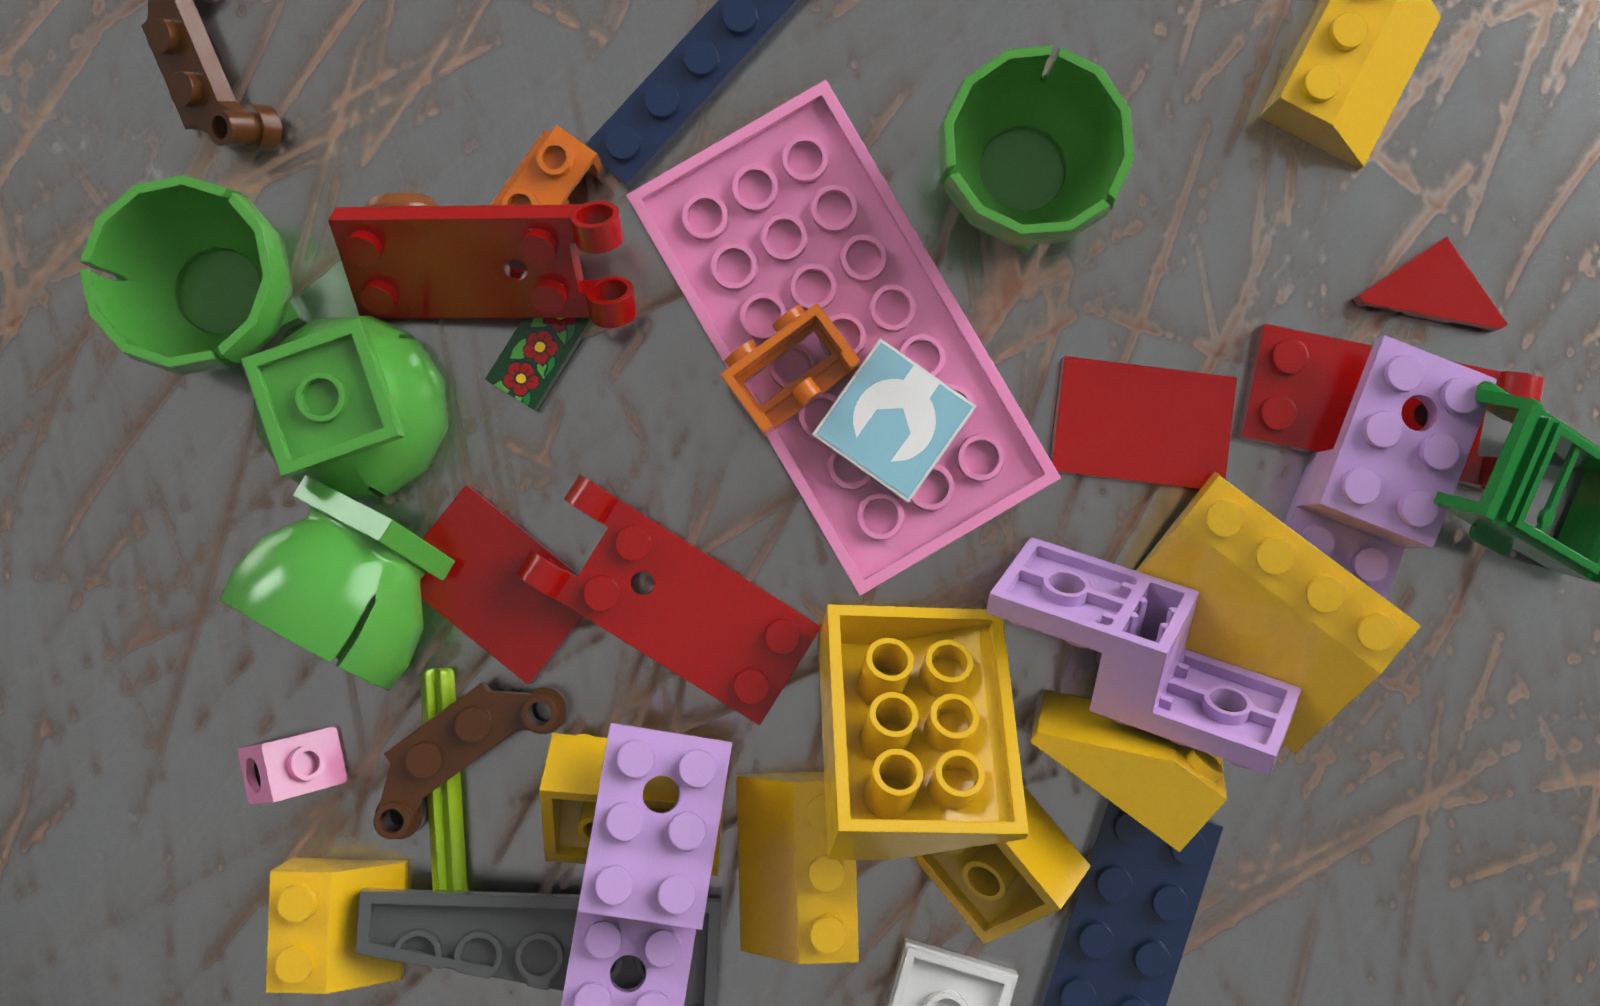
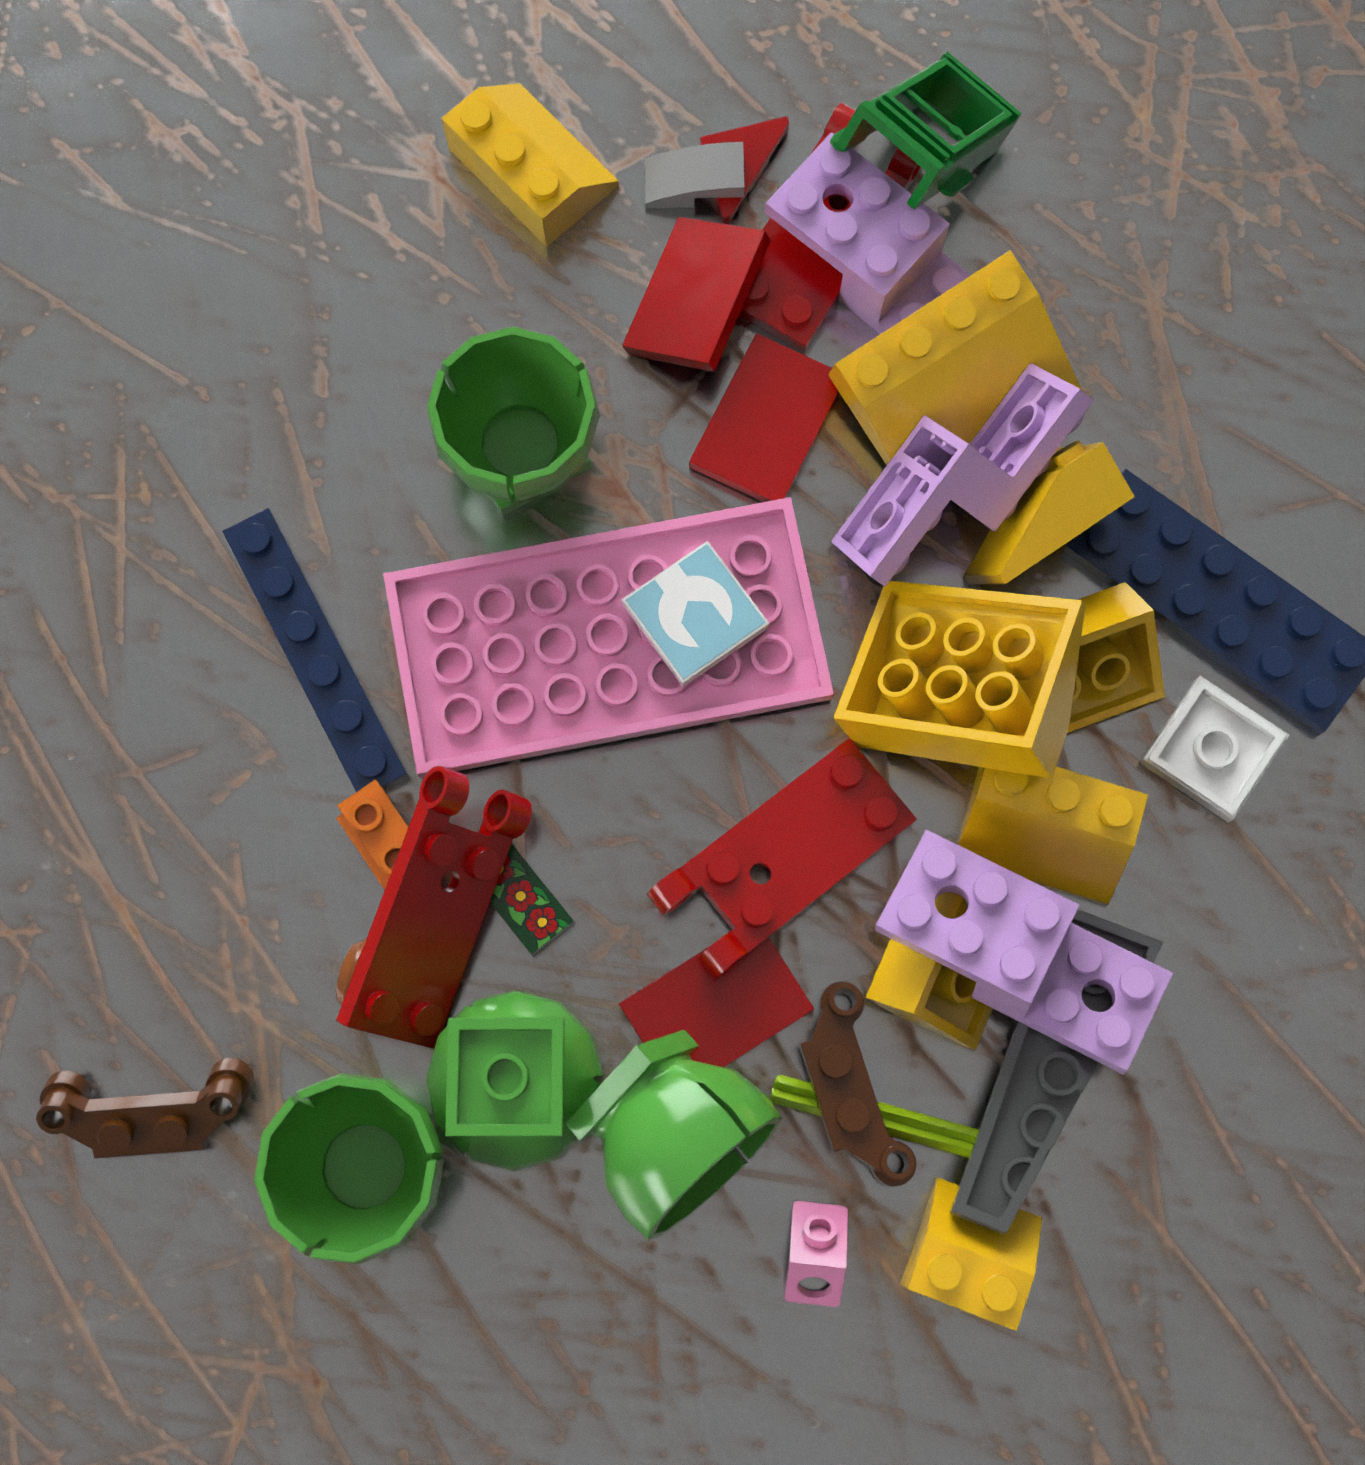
camera: 70 degrees left, 10 degrees down
orange window [720,303,861,437] -> none
none -> red tile [622,217,771,372]
none -> light grey slope [645,142,744,209]

